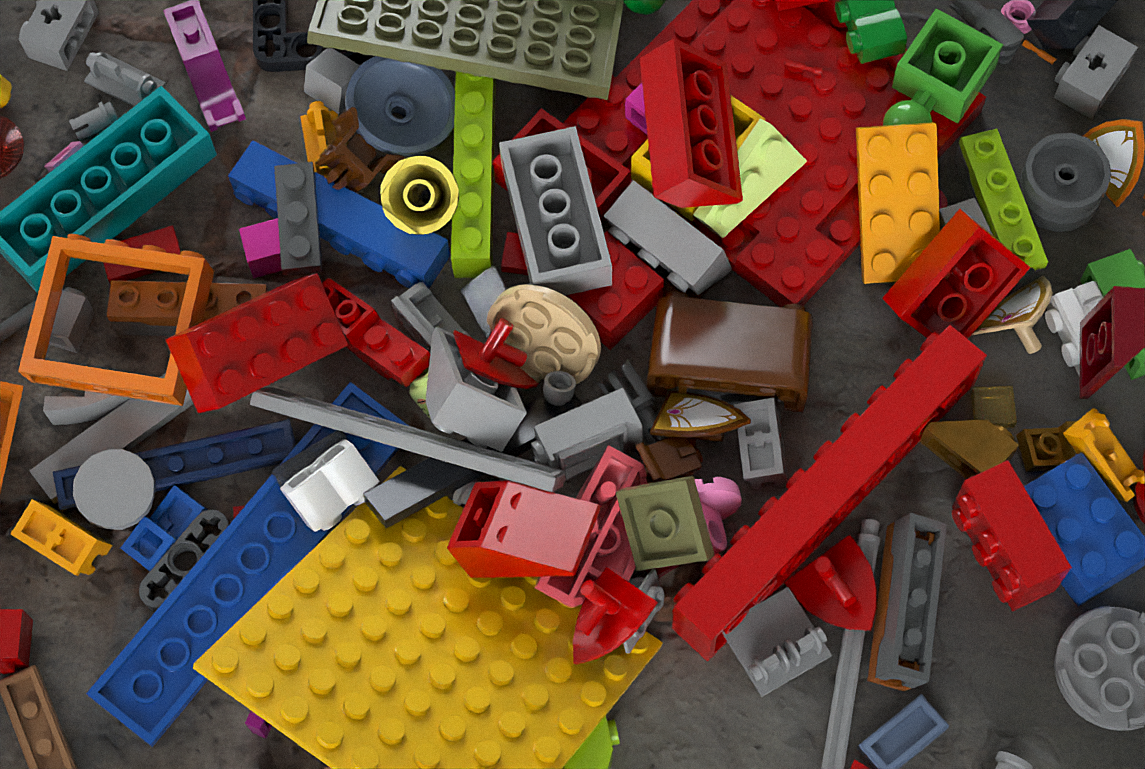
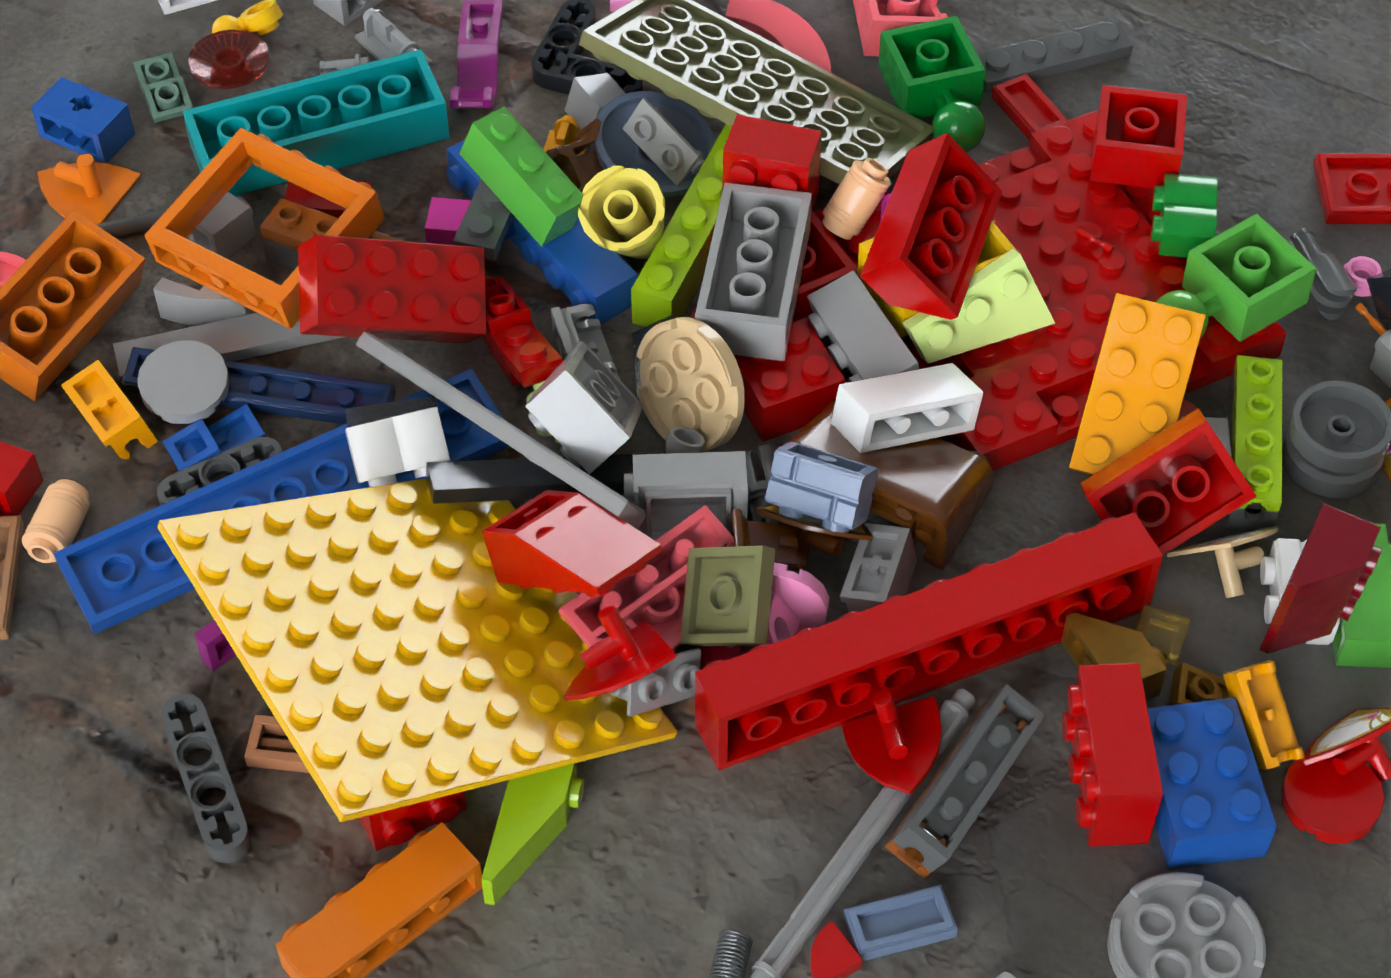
camera: 20 degrees right, 15 degrees down
red shield [453,318,539,389] -> none
light grey hinge [722,587,832,697] -> none
none -> light nougat head [22,479,90,563]
none -> bright green brick [459,106,583,247]
none -> light grey hinge [623,98,704,186]
none -> red brick [723,114,822,212]
none -> brick [765,441,879,533]
none -> light nougat head [822,158,891,240]
none -> white brick [831,363,983,453]

